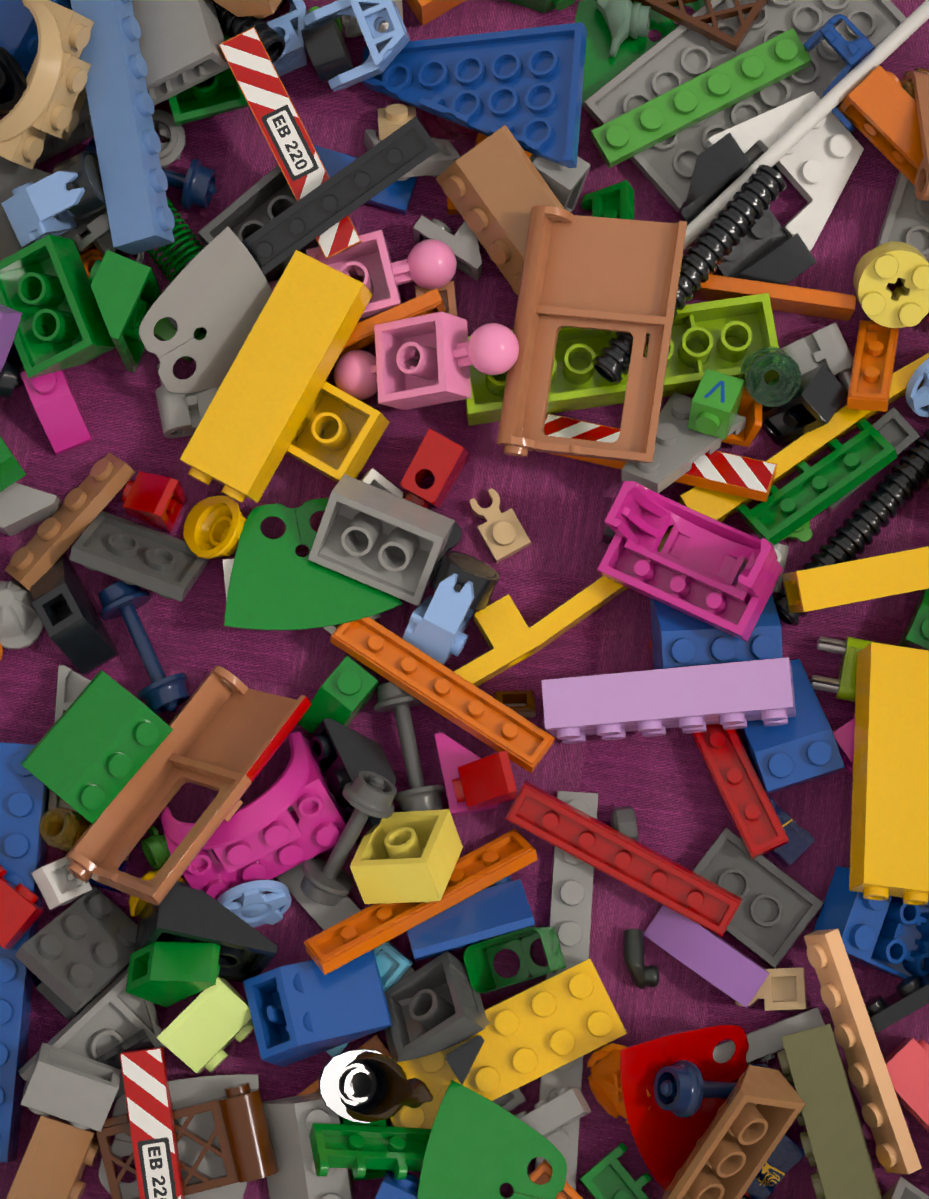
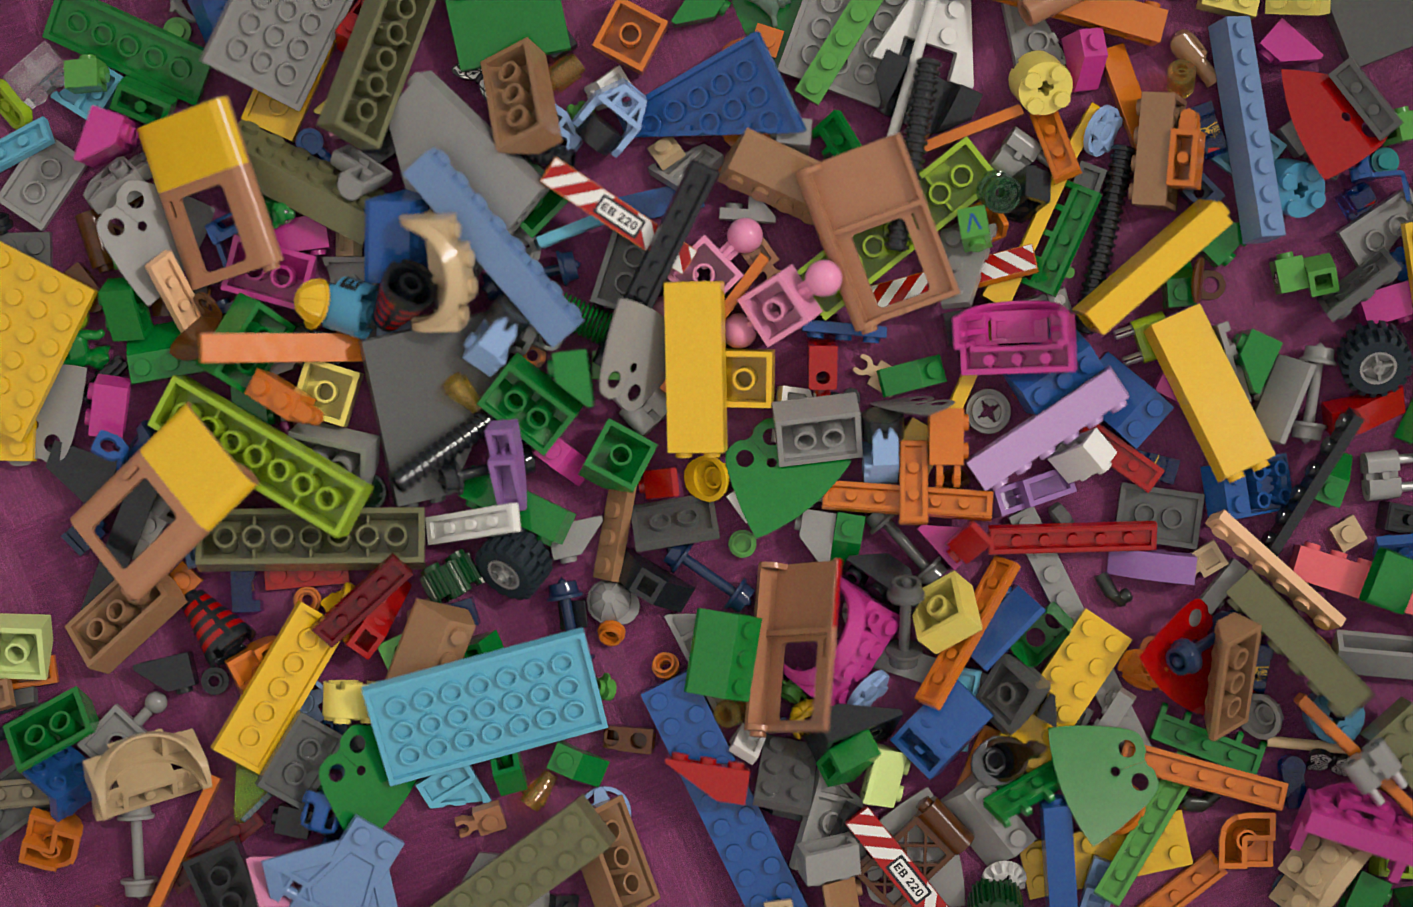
camera: 30 degrees left, 10 degrees up
none -> medium azure tile [534,215,604,250]
none -> green slope [578,418,658,493]
none -> orange plate [652,652,680,680]
none -> bright green plate [729,530,756,558]
none -> orange plate [755,23,784,59]
none -> light grey slope [794,509,837,562]
none -> blue plate [801,320,887,344]
none -> light grey piece [870,396,955,415]
none -> green slope [876,354,947,398]
none -> orange tile [900,440,928,525]
none -> orange hinge [927,408,969,487]
none -> light grey gear [966,389,1011,434]
none -> medium lavender slope [988,469,1077,518]
none -> white brick [1048,428,1117,484]

